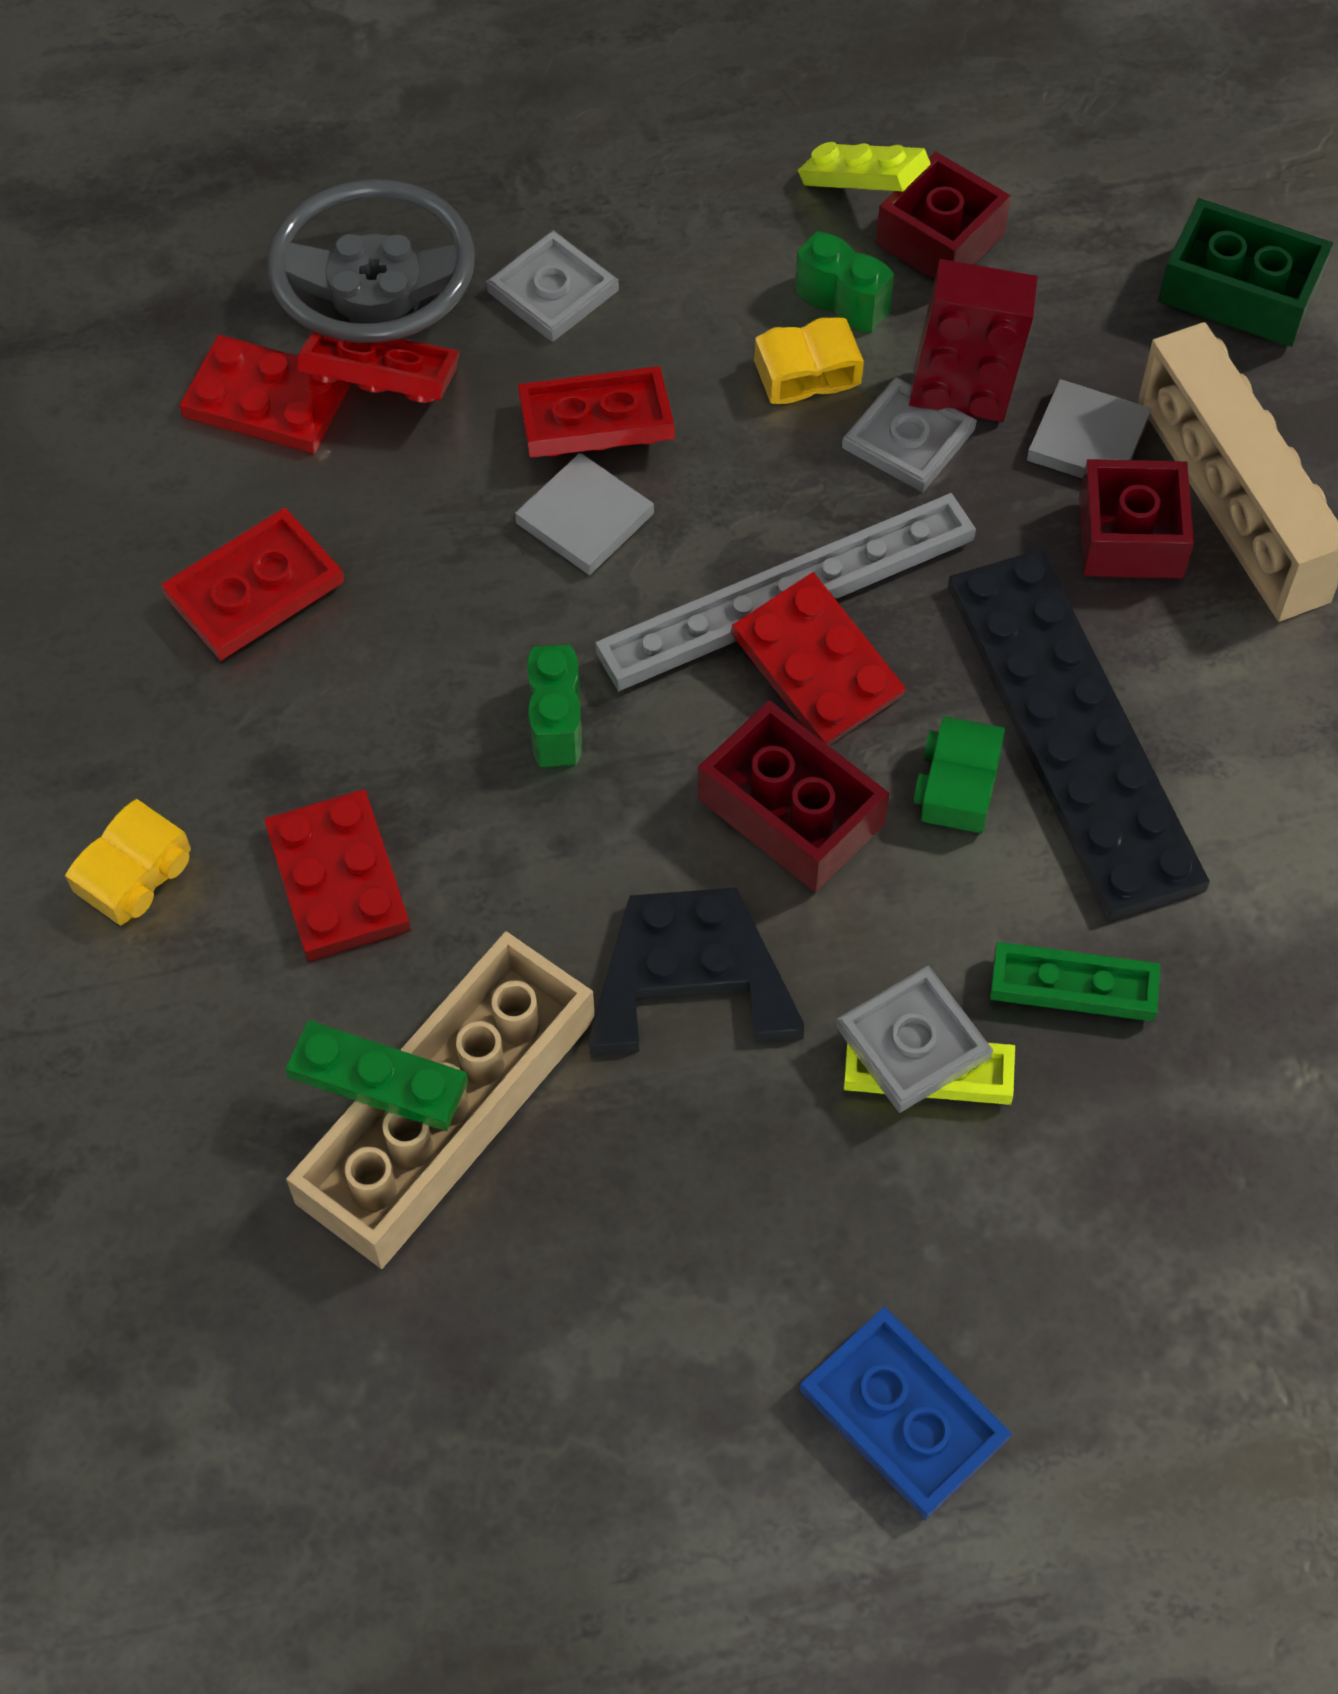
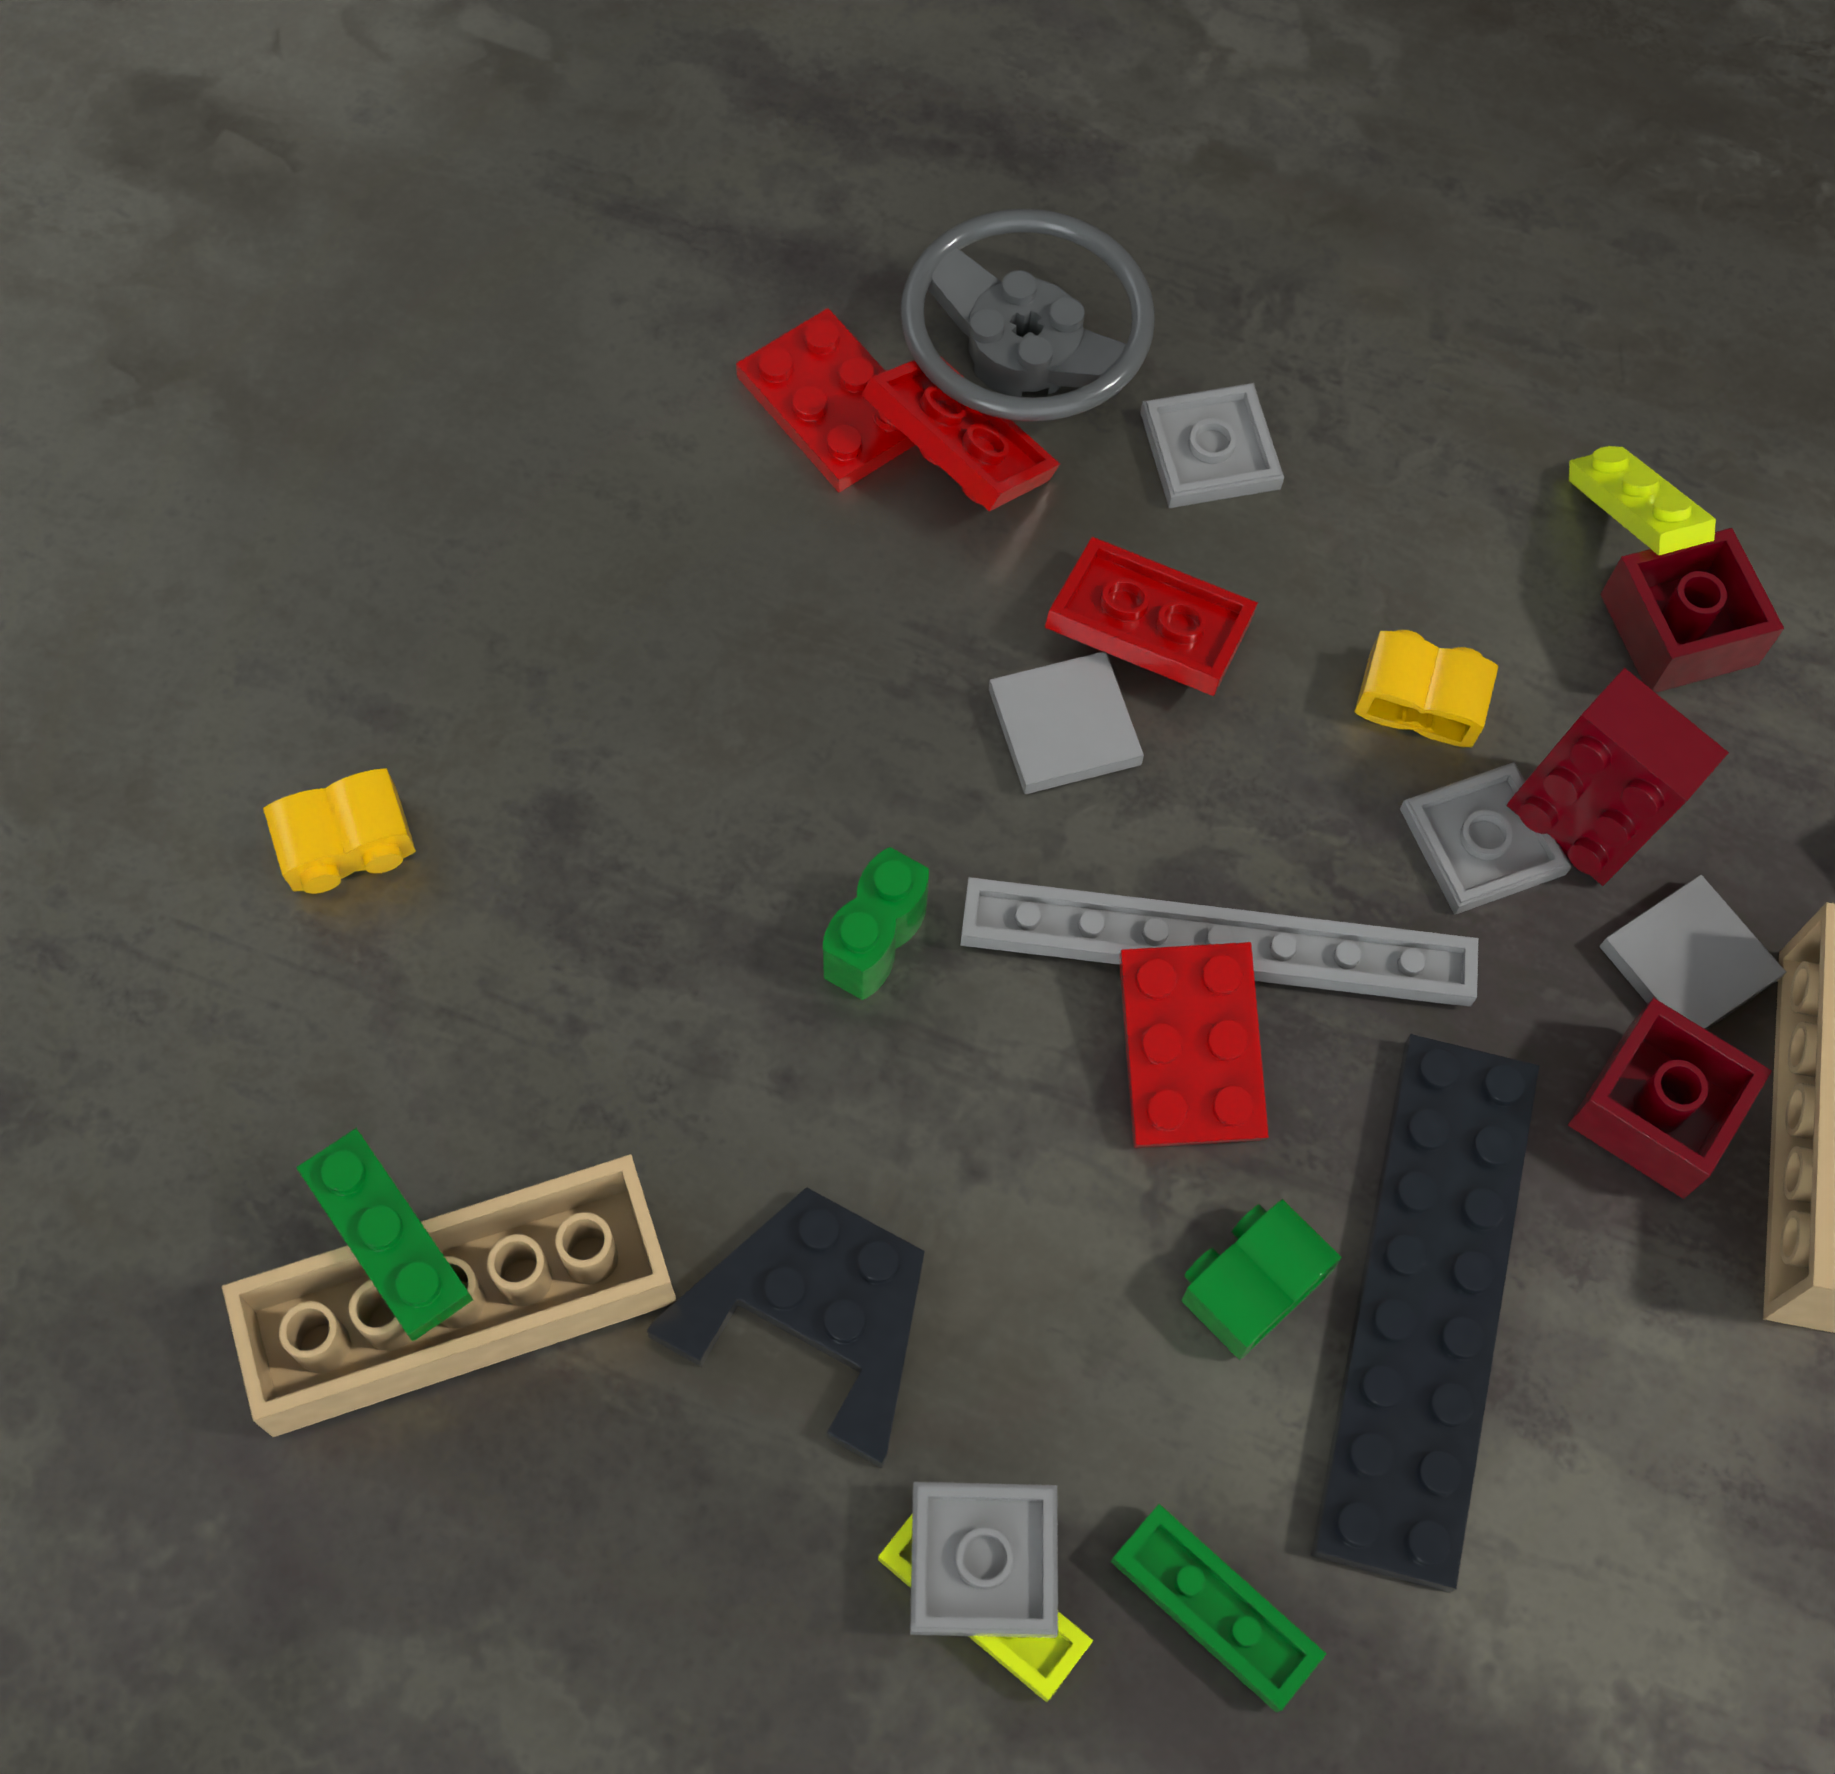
camera: 30 degrees right, 5 degrees up
red plate [161,507,345,661] -> none
red plate [264,789,411,962] -> none
dark red brick [698,700,890,893] -> none
green brick [795,231,894,333] -> none

